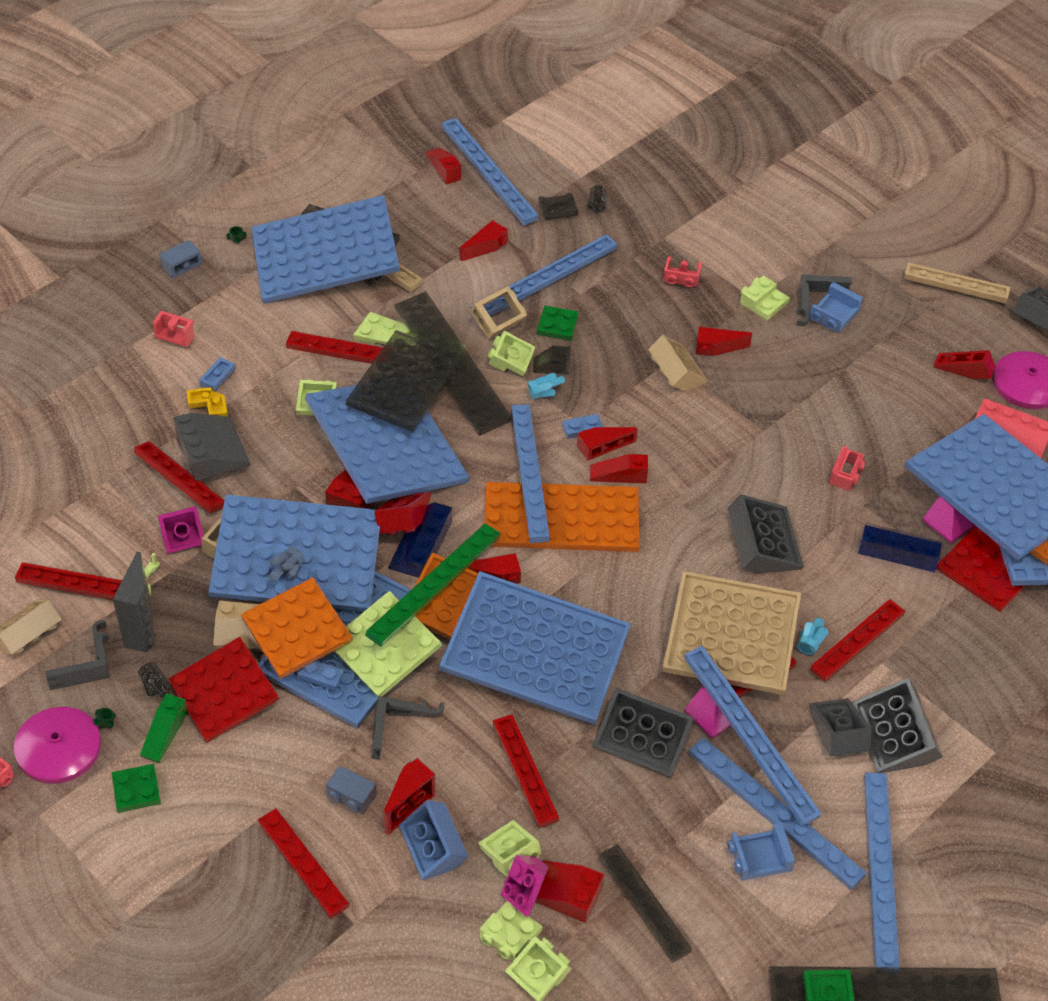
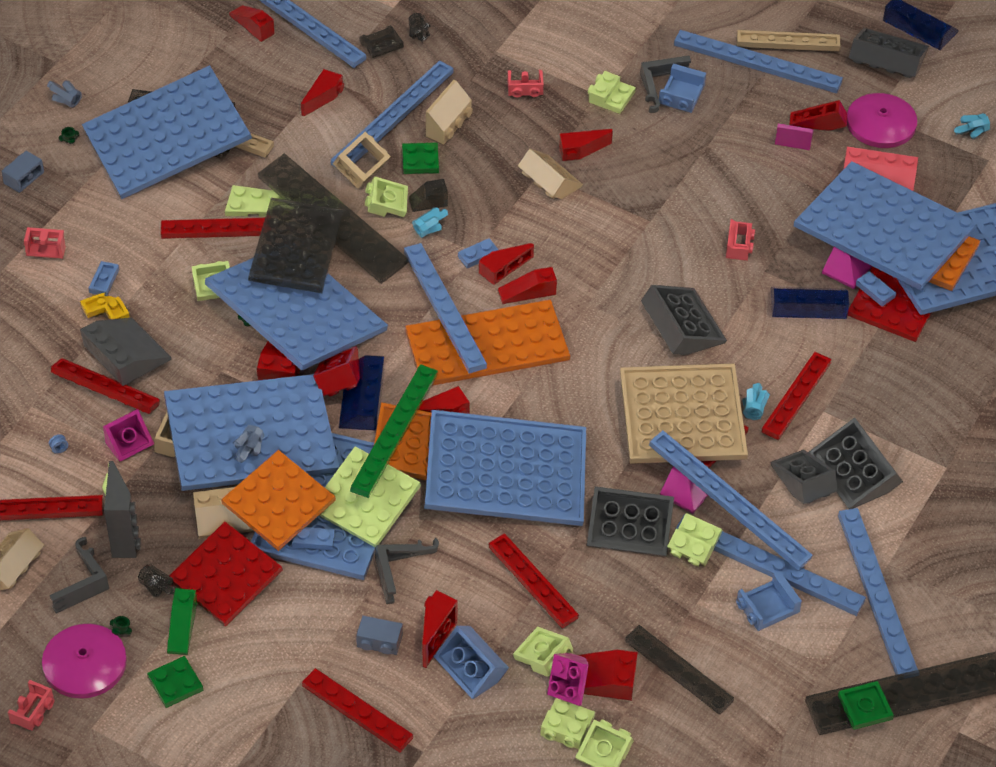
camera: 15 degrees left, 0 degrees up
none -> sand blue rock [47,80,82,108]
none -> medium blue bush [48,434,69,454]
none -> tan slope [426,80,473,144]
none -> yellowish green plate [667,513,723,567]
none -> medium blue plate [674,30,843,93]
none -> dark pink slope [775,123,814,150]
none -> medium blue plate [856,271,896,306]

